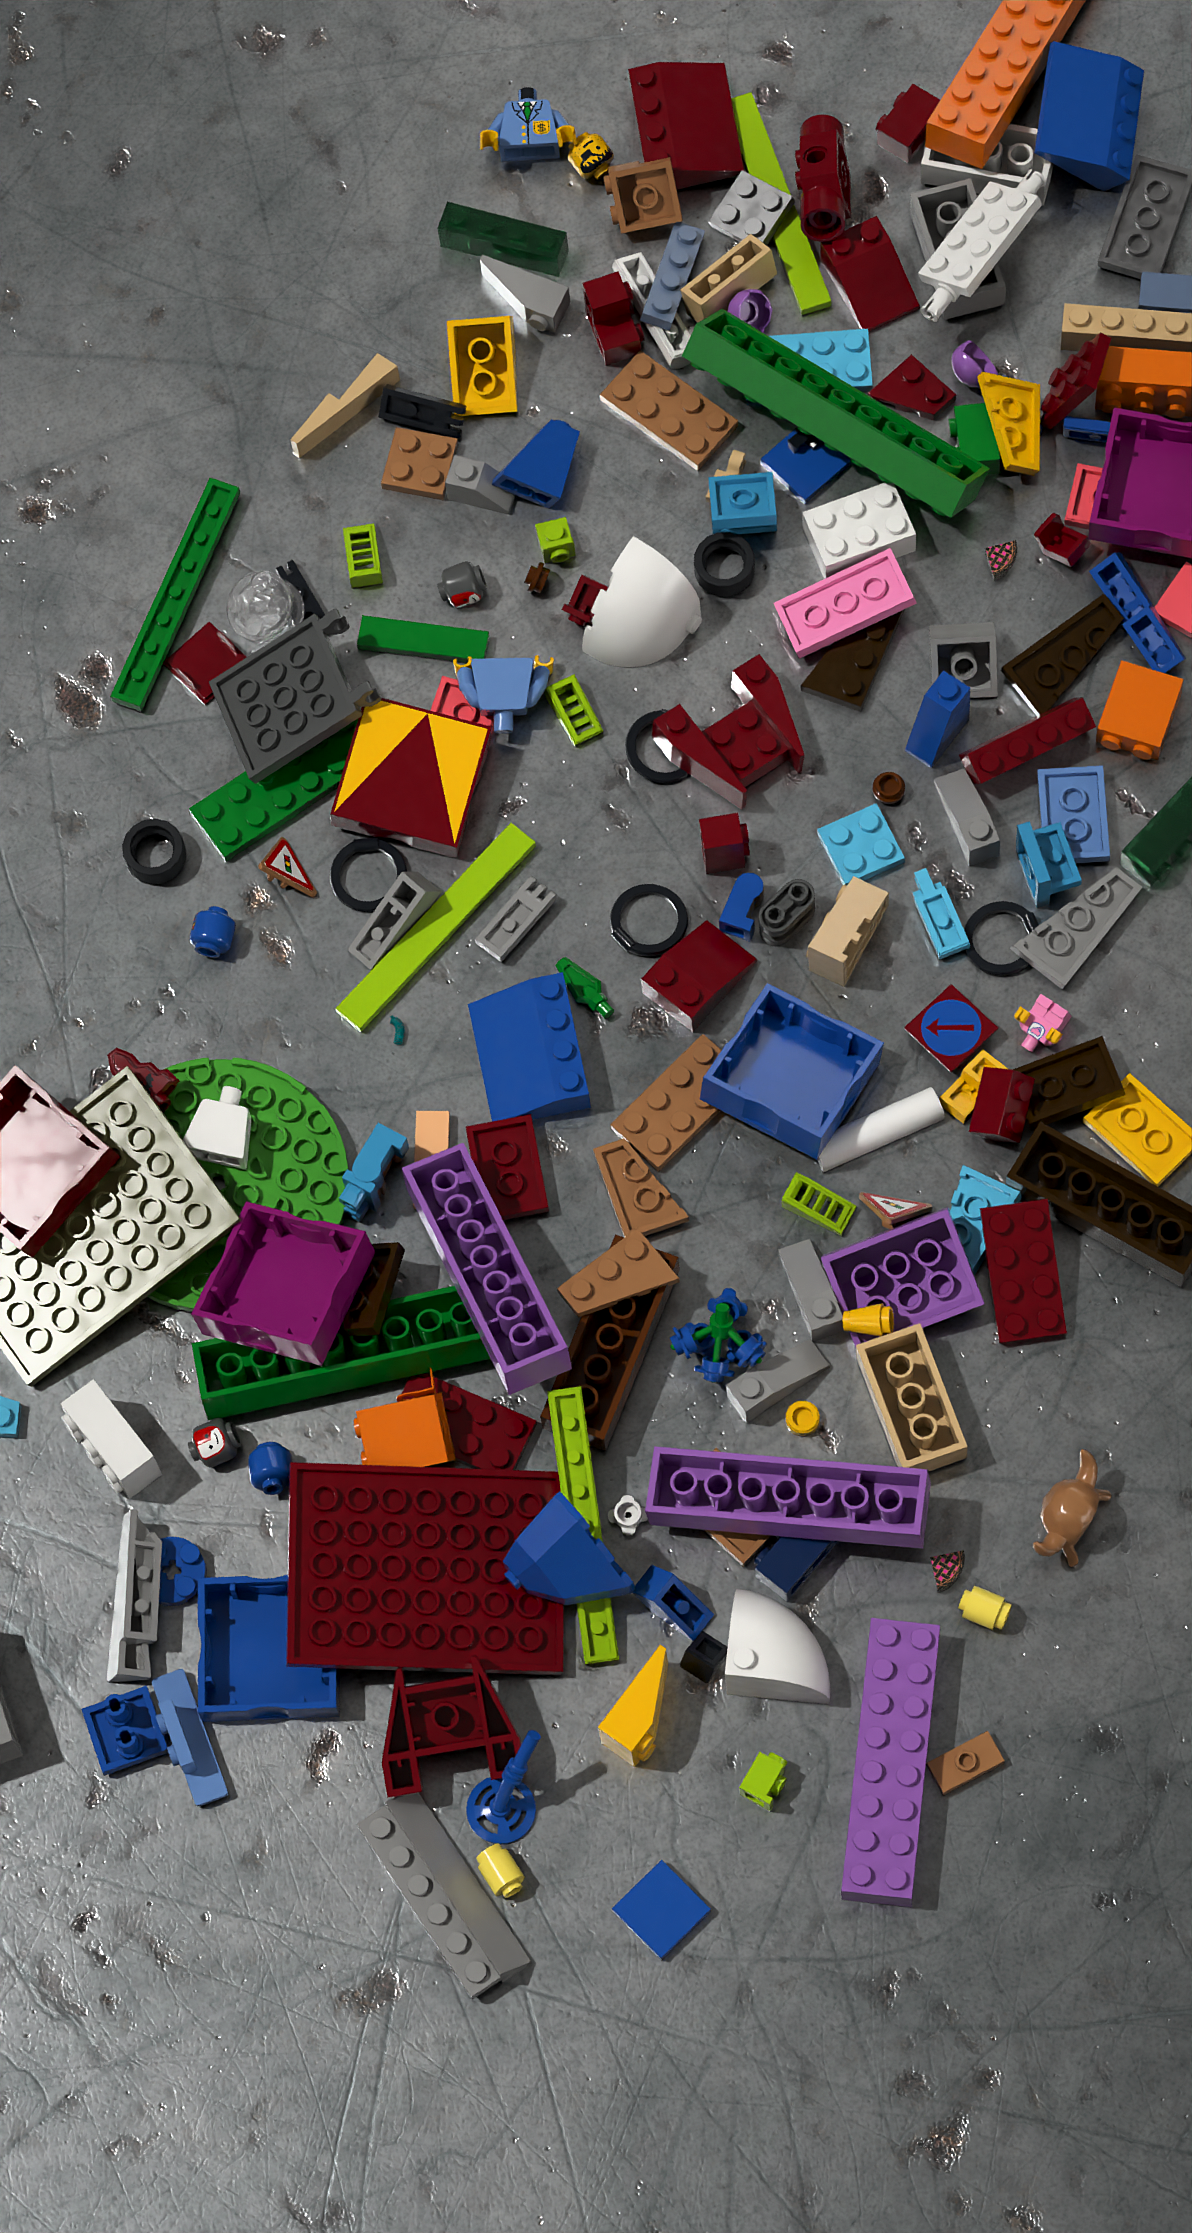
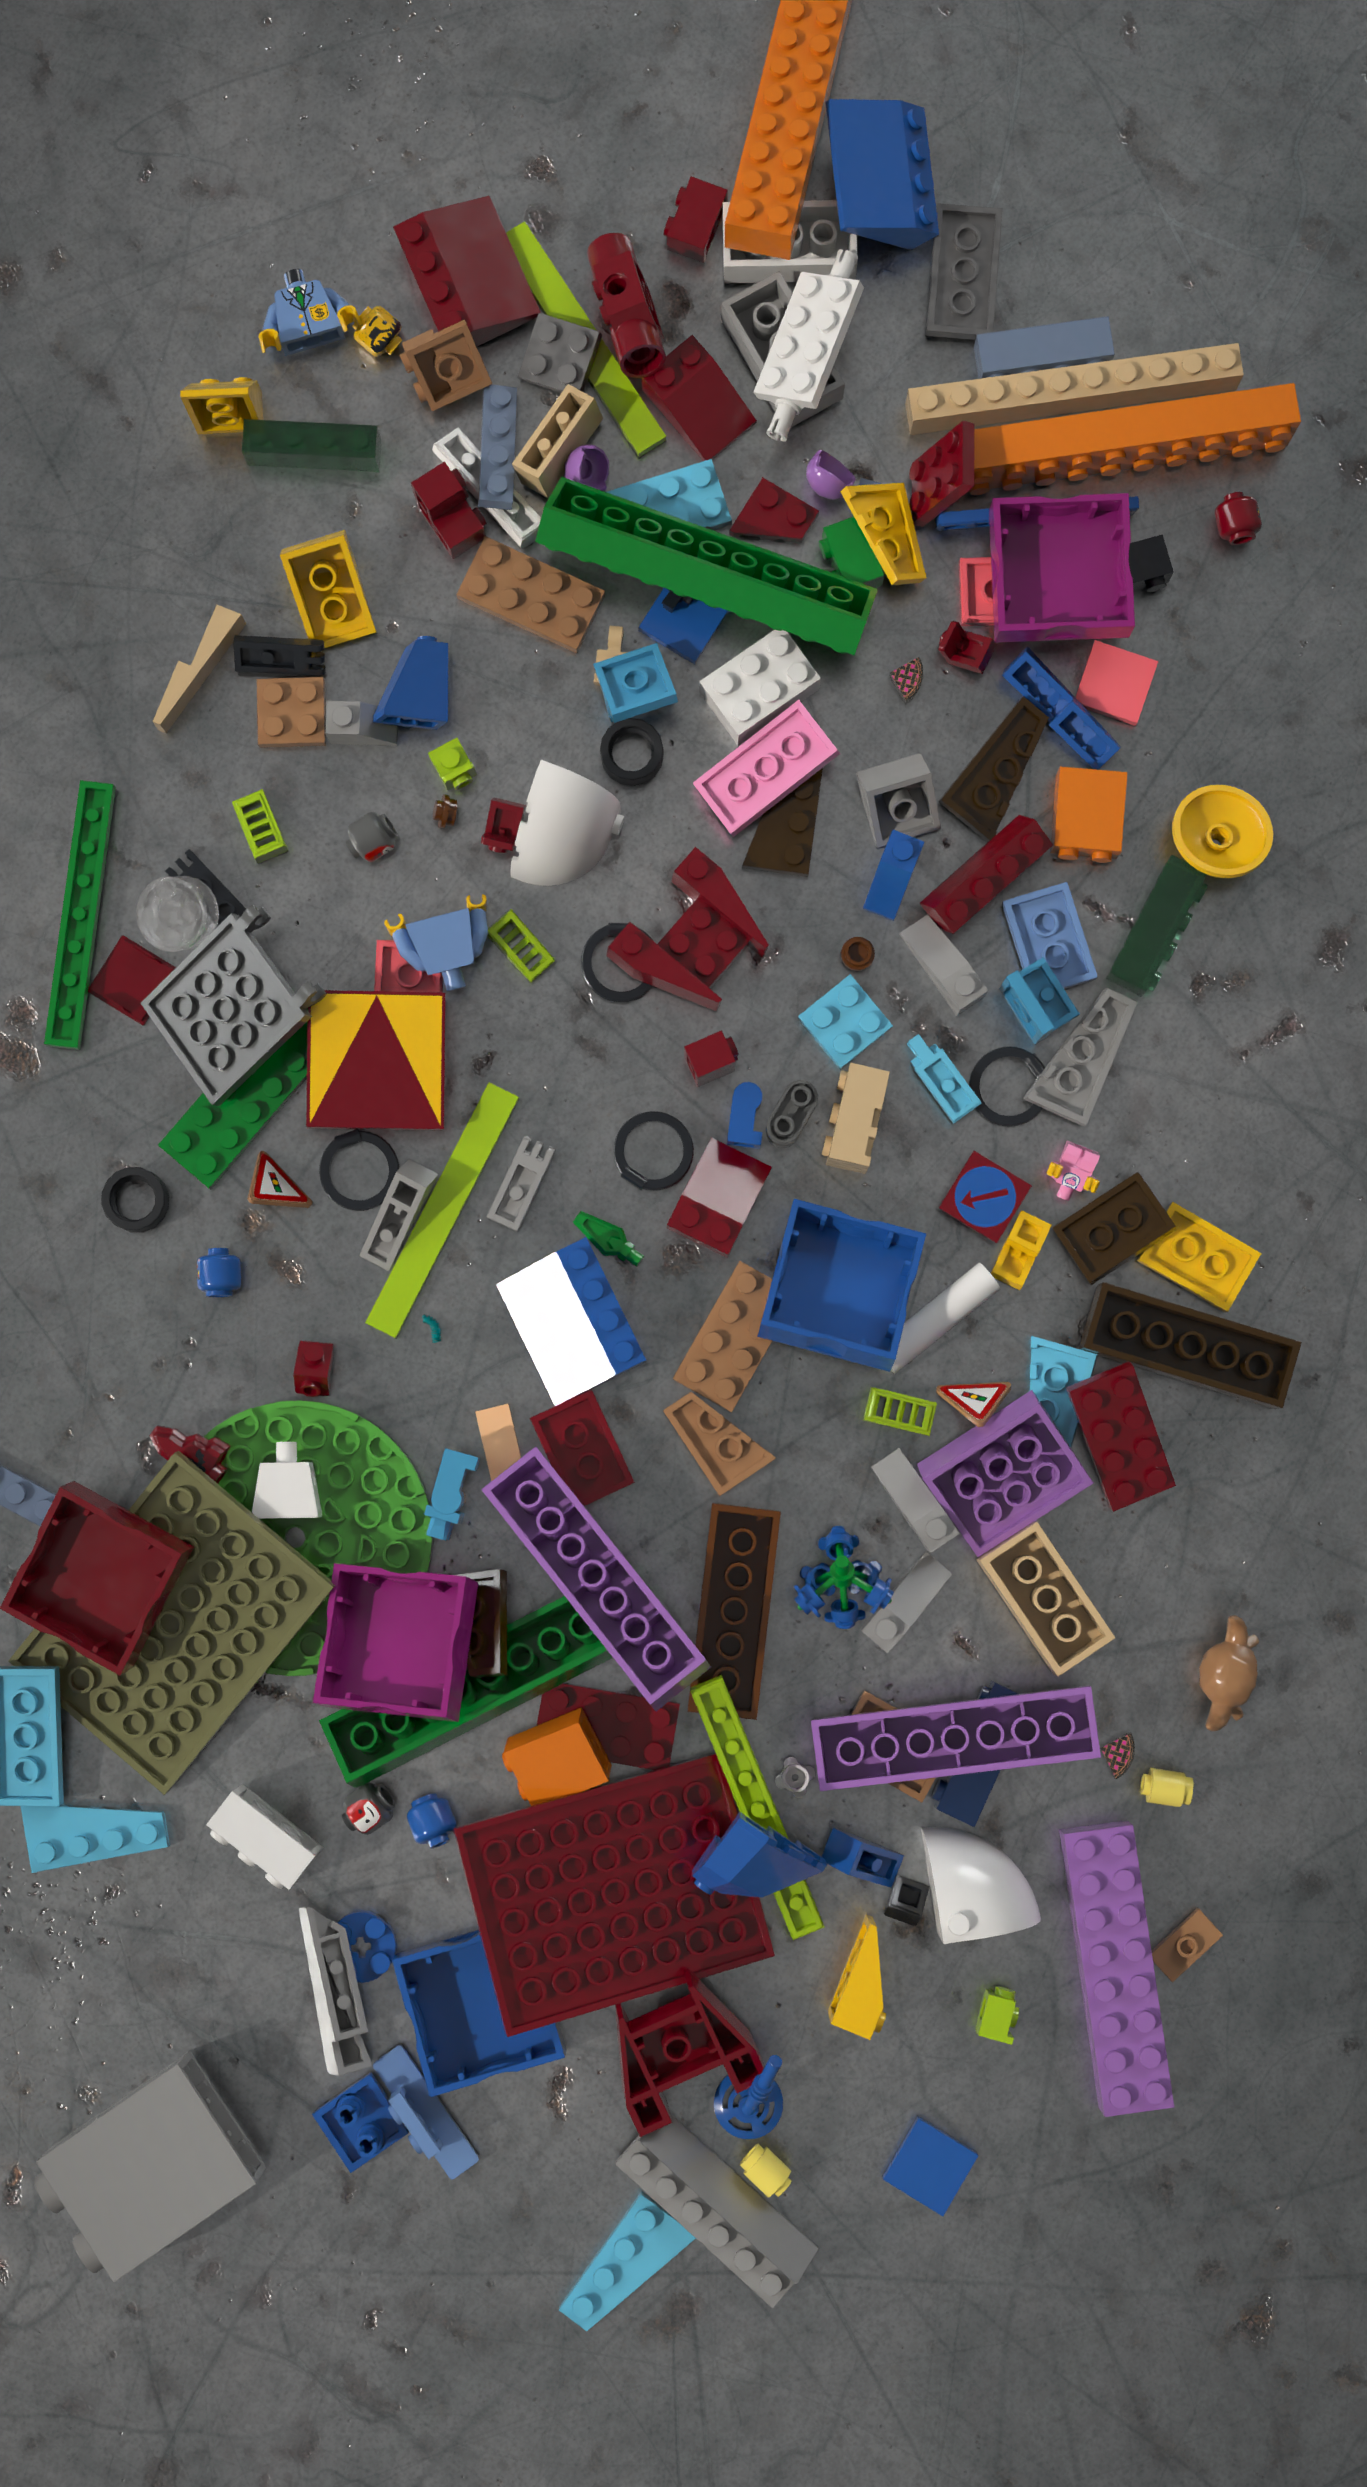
camera: 20 degrees left, 15 degrees up
green tile [357,615,490,663] -> none
orange piece [396,1368,436,1402] -> none
light grey slope [480,255,570,333] -> none
medium nougat wing [557,1228,680,1318] -> none
yellow tile [786,1401,820,1437] -> none
yellow cone [843,1303,894,1337] -> none
dark red brick [969,1067,1035,1143] -> none
none -> yellow slope [180,377,264,434]
none -> dark red bracket [293,1341,334,1397]
none -> medium azure wing [559,2191,696,2331]

